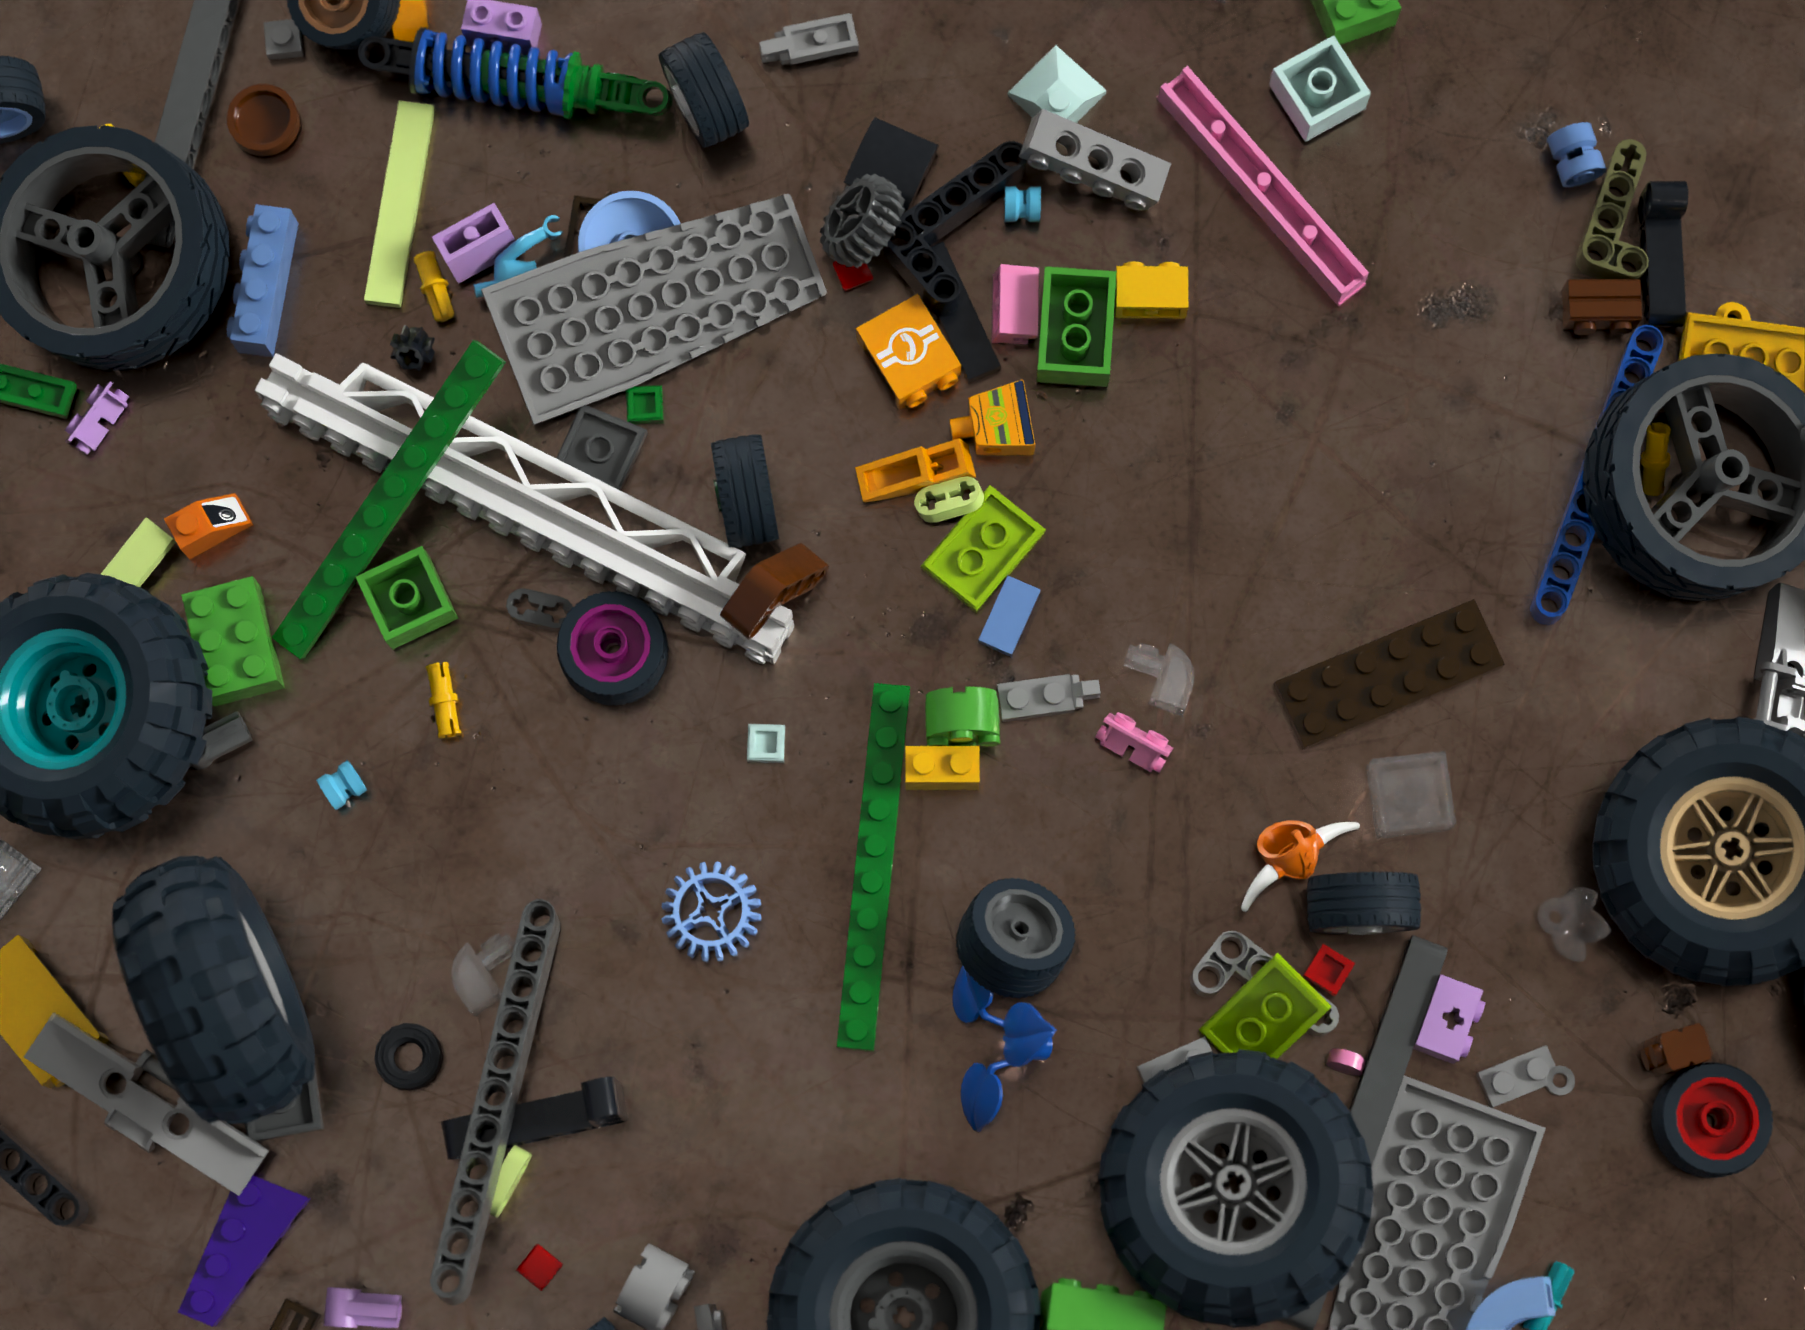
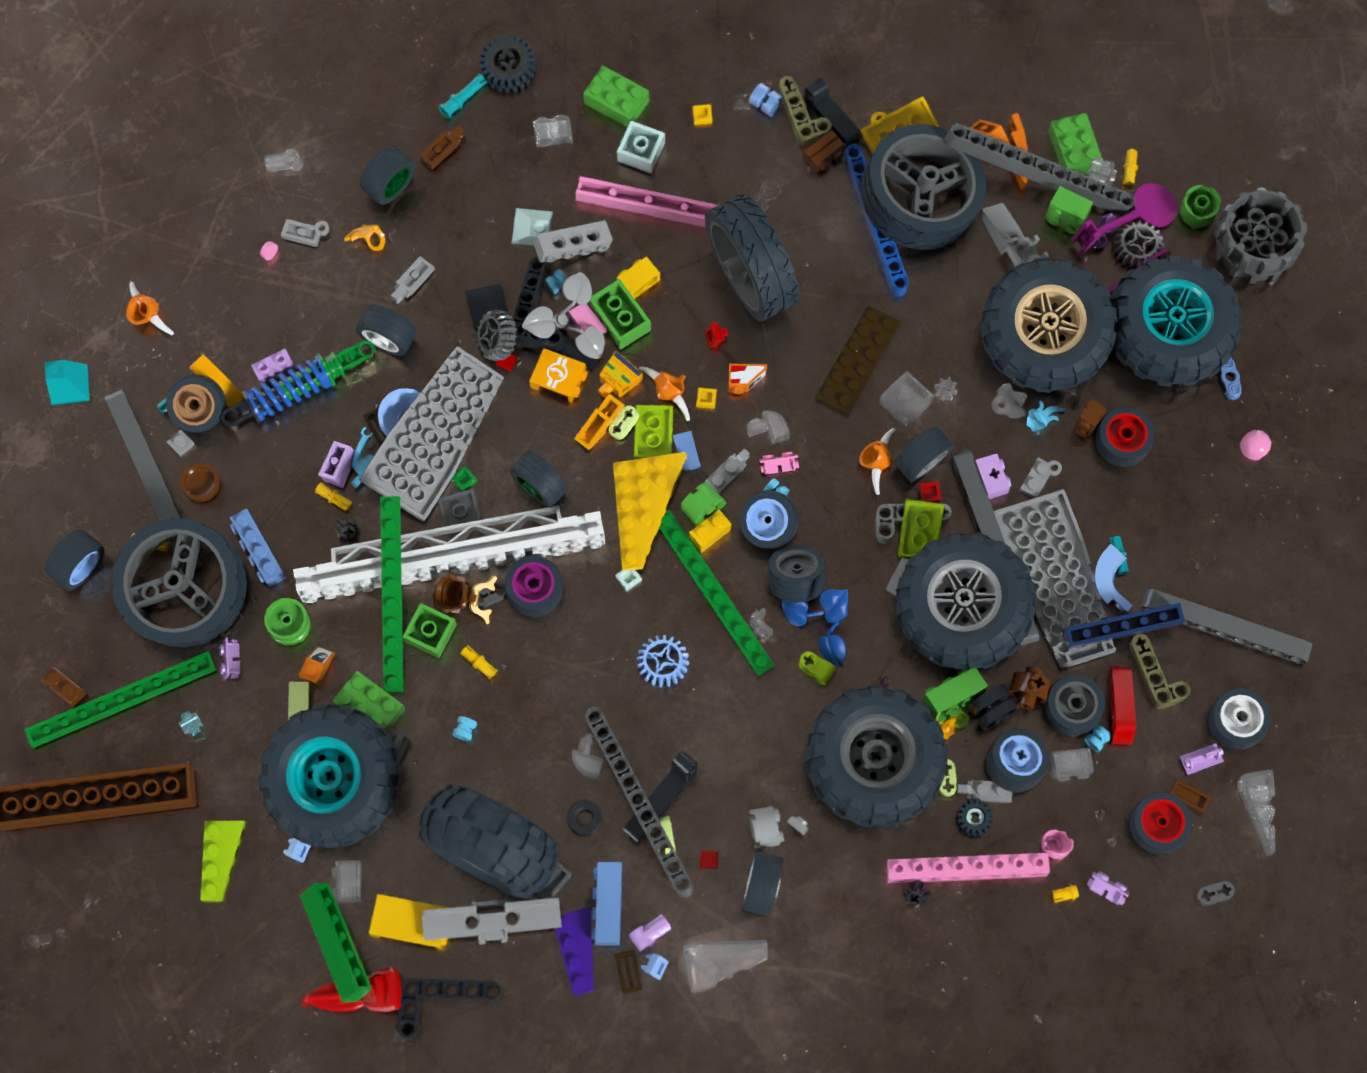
camera: 40 degrees left, 5 degrees down
yellowish green tile [364,101,435,308] -> none
reddish brown beam [720,543,829,640] -> none
bright pink tile [1326,1048,1366,1076] -> none
yellow pin [1640,422,1671,496] -> none
none -> bright green wheel [264,598,311,646]
none -> reddish brown helmet [433,571,497,624]
none -> light grey plant [522,272,605,359]
none -> medium blue brick [591,862,622,946]
none -> yellow wing [613,452,687,572]
none -> orange helmet [639,366,690,421]
none -> yellow tile [693,104,712,125]
none -> yellow tile [696,387,717,409]
none -> black wheel [705,193,800,322]
none -> red tile [705,323,729,348]
none -> slope [729,364,767,394]
none -> wheel [740,491,799,549]
none -> clear bracket [750,608,773,641]
none -> medium azure wheel [763,478,789,496]
none -> lime piece [799,652,837,686]
none -> clear gear [934,377,958,401]
none -> medium azure piece [1026,401,1066,432]

